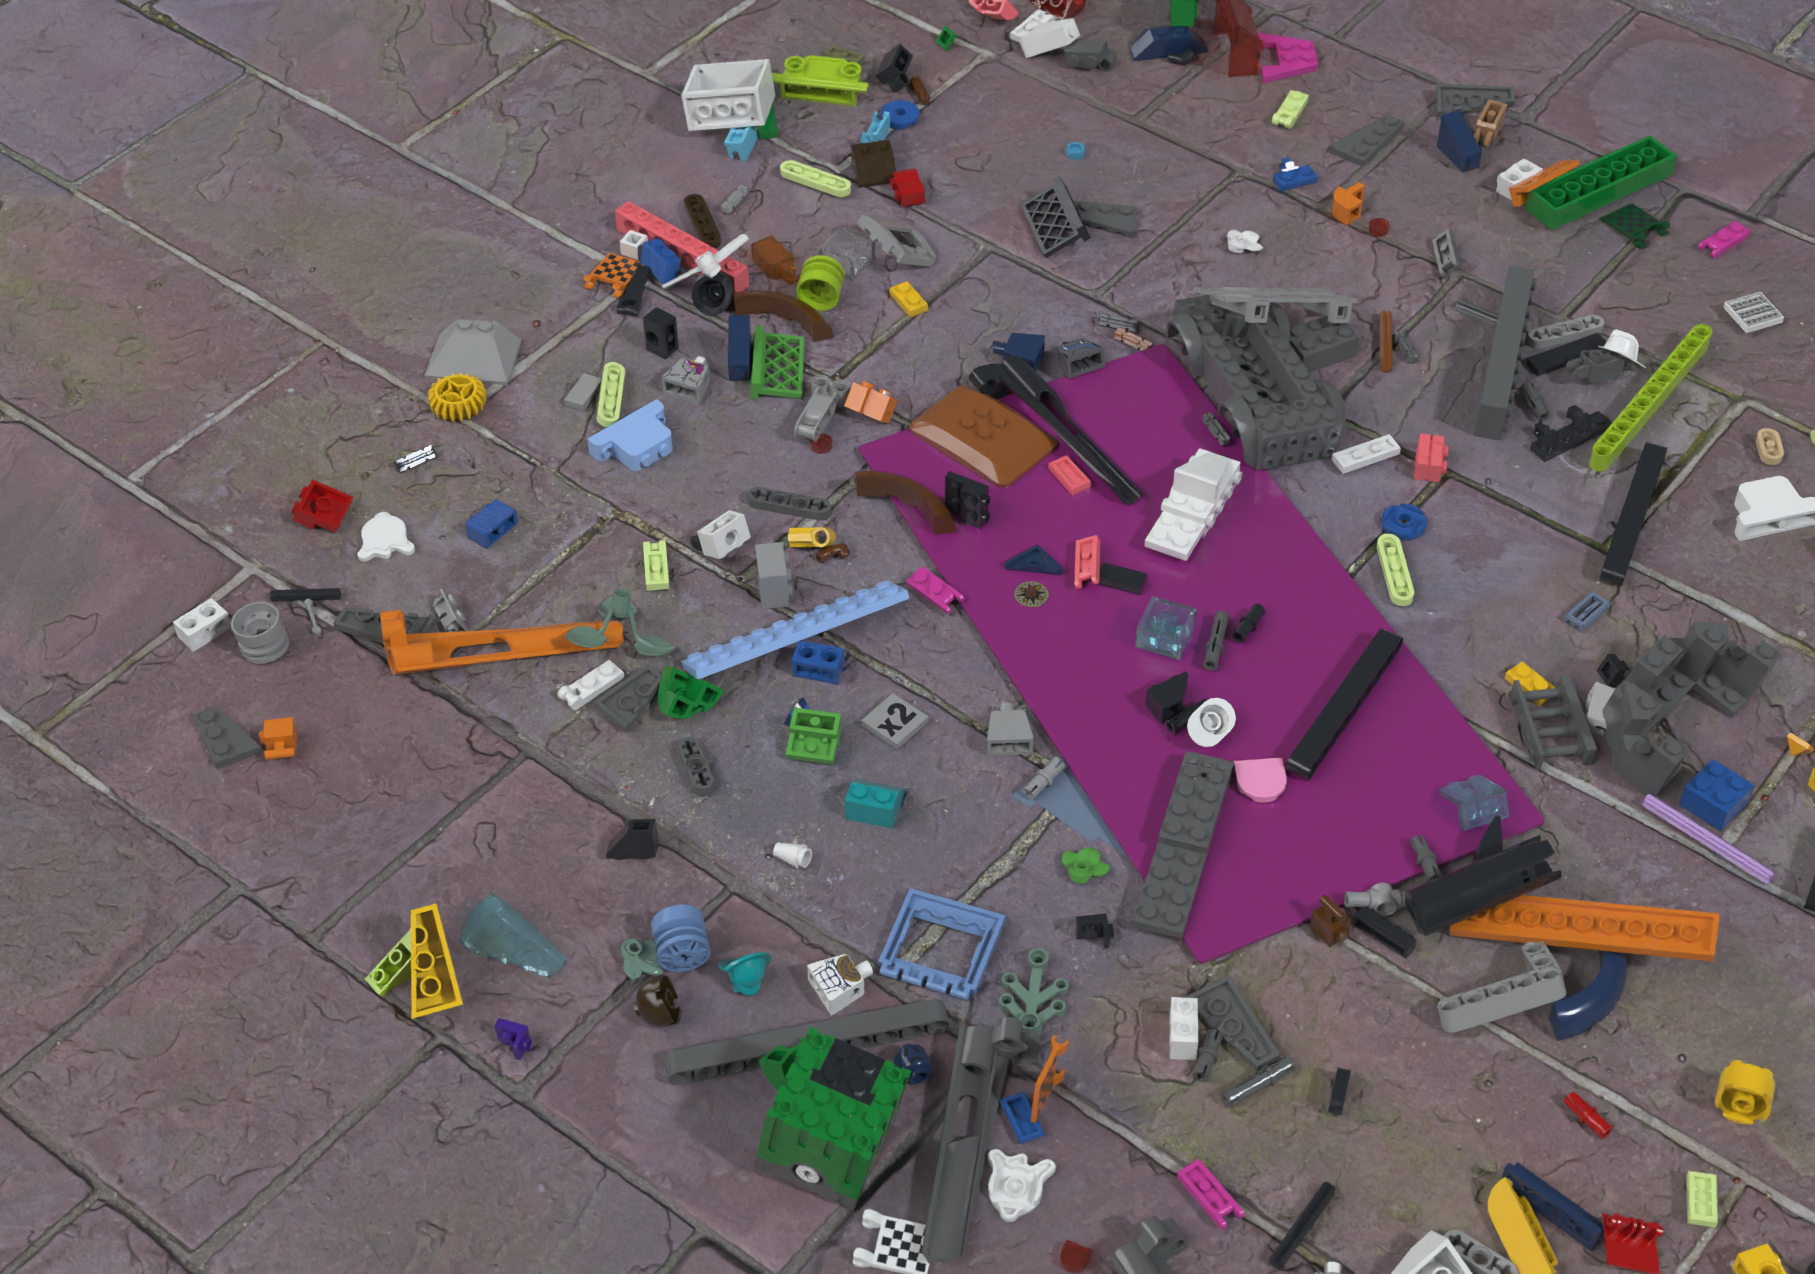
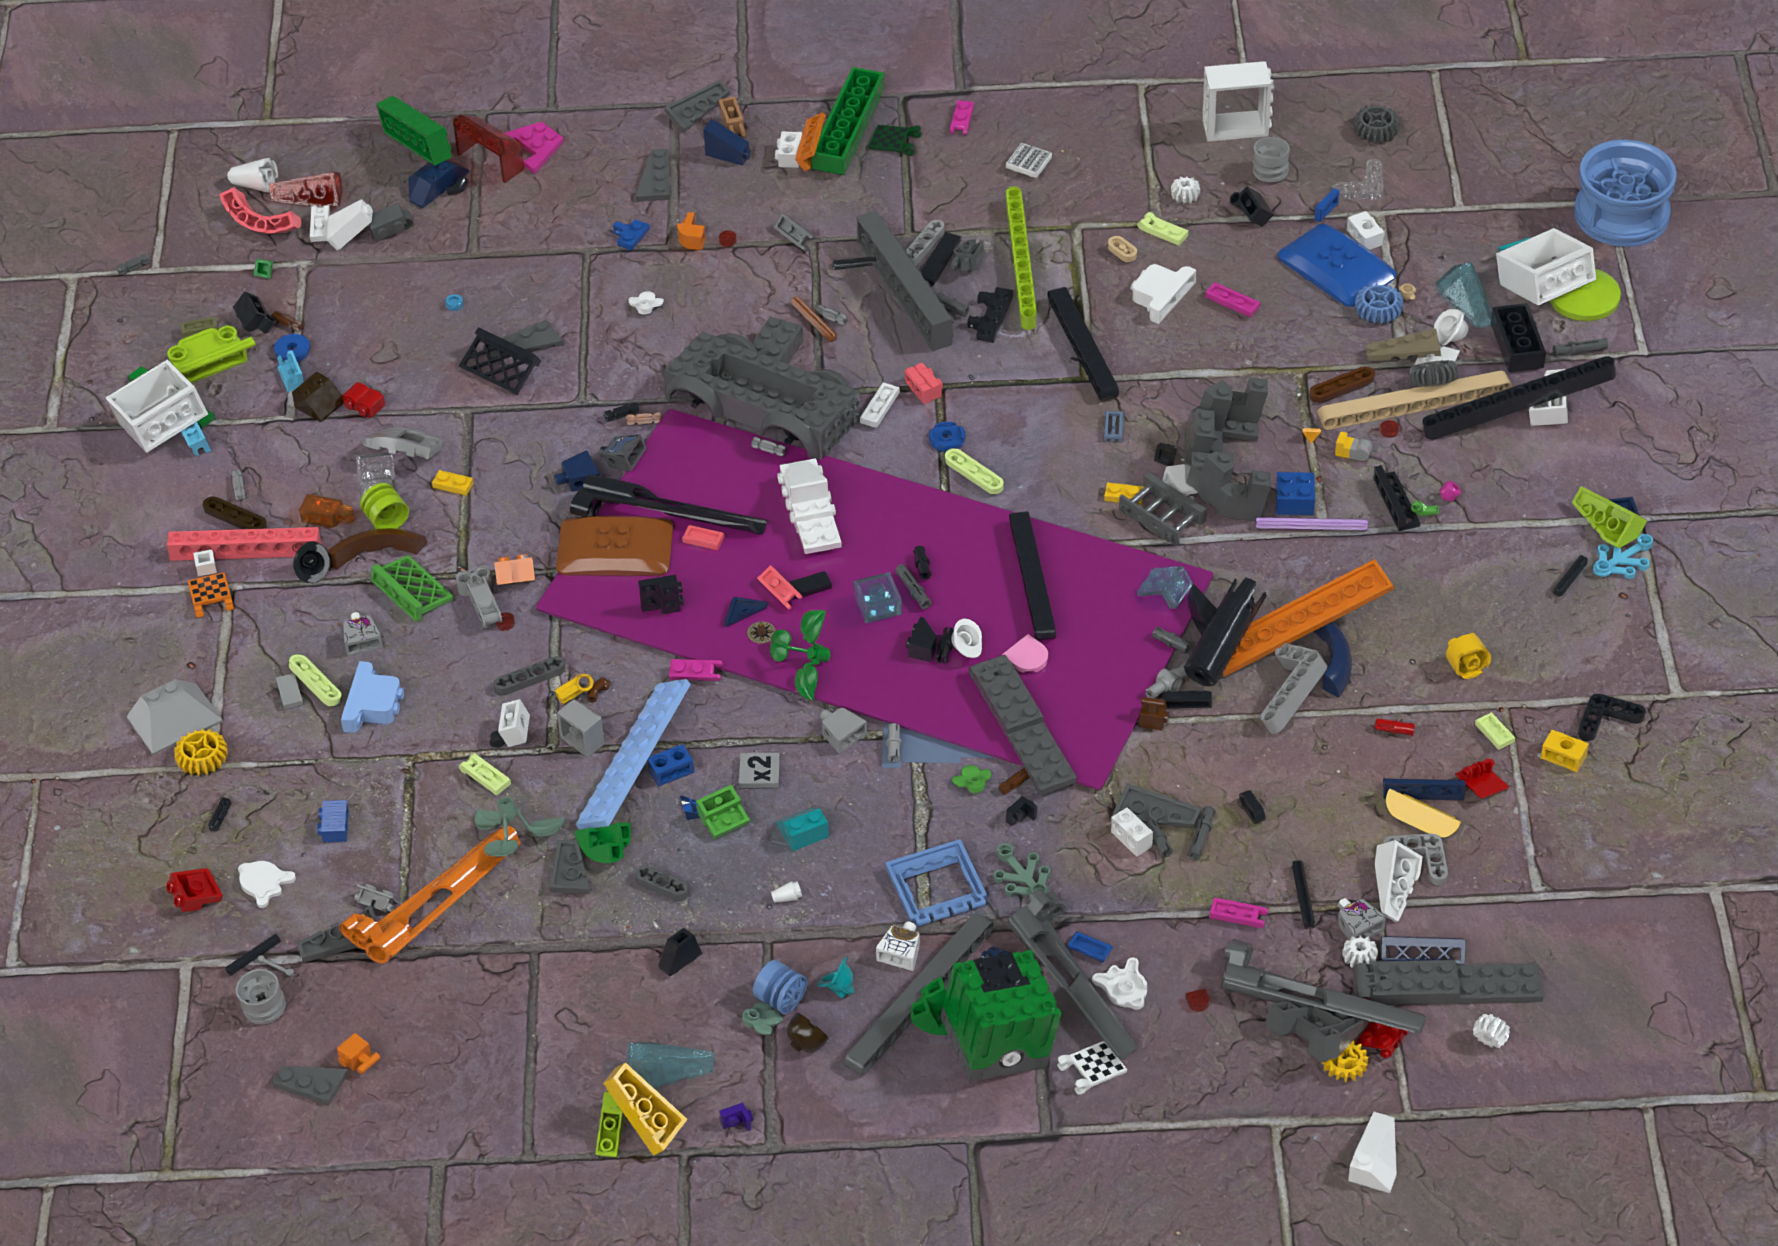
camera: 40 degrees left, 0 degrees up
white brick [173,598,231,652] -> none
white plate [558,660,625,710] -> none
black piece [617,265,650,317] -> none
blue brick [640,239,681,284] -> none
black brick [643,307,679,360] -> none
white piece [662,234,749,289] -> none
dark blue slope [728,315,752,381] -> none
yellowish green plate [780,160,851,198] -> none
reddish brown brick [854,471,956,535] -> none
orange flag [1031,1035,1069,1123] -> none
light grey fence [1193,287,1357,323] -> none
yellowish green plate [1272,90,1309,129] -> none
white piece [1598,330,1646,368] -> none
none -> green plant [770,610,830,700]
none -> reddish brown axle [999,768,1030,795]

